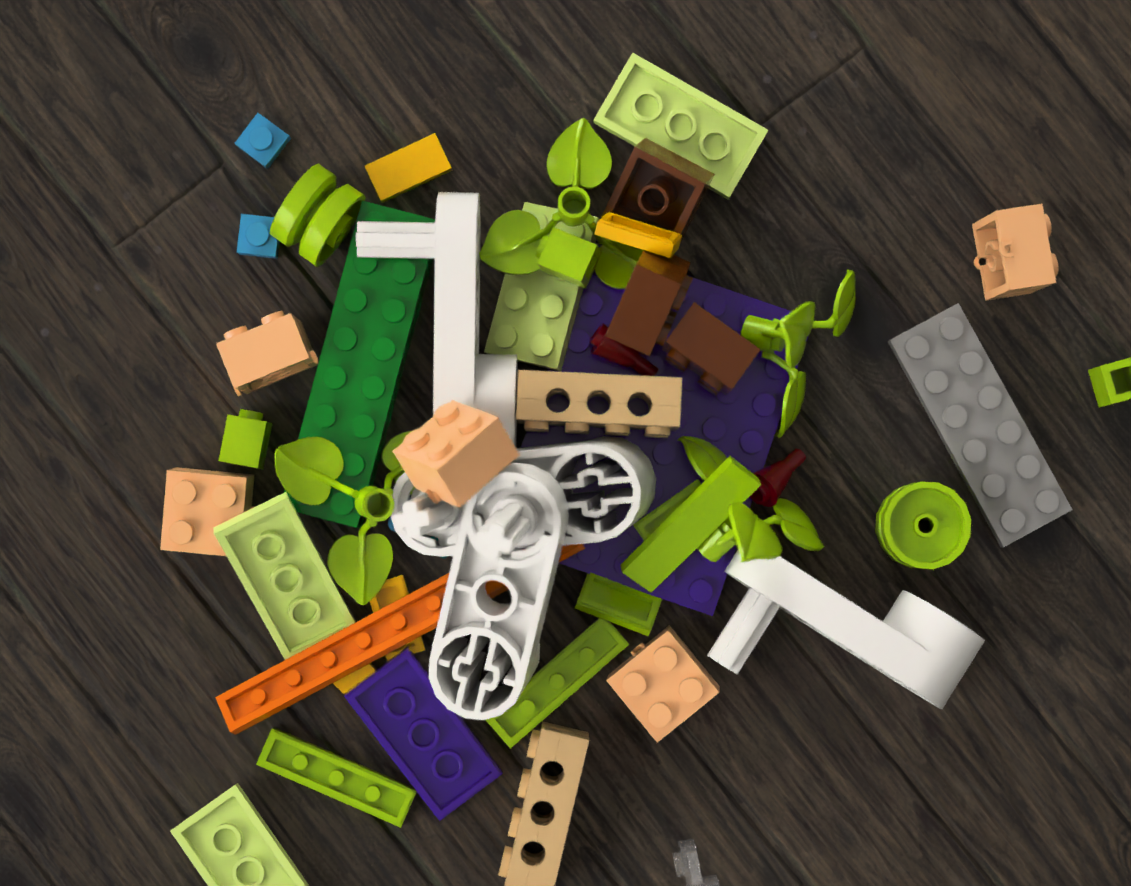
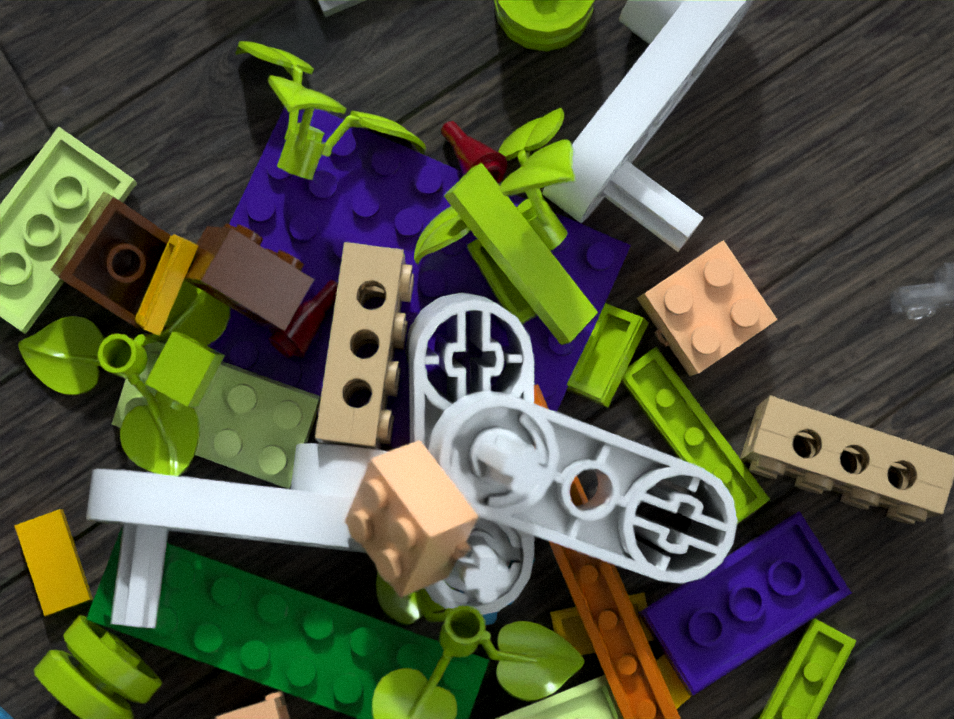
camera: 85 degrees left, 5 degrees down
reddish brown brick [662,302,761,396] -> none

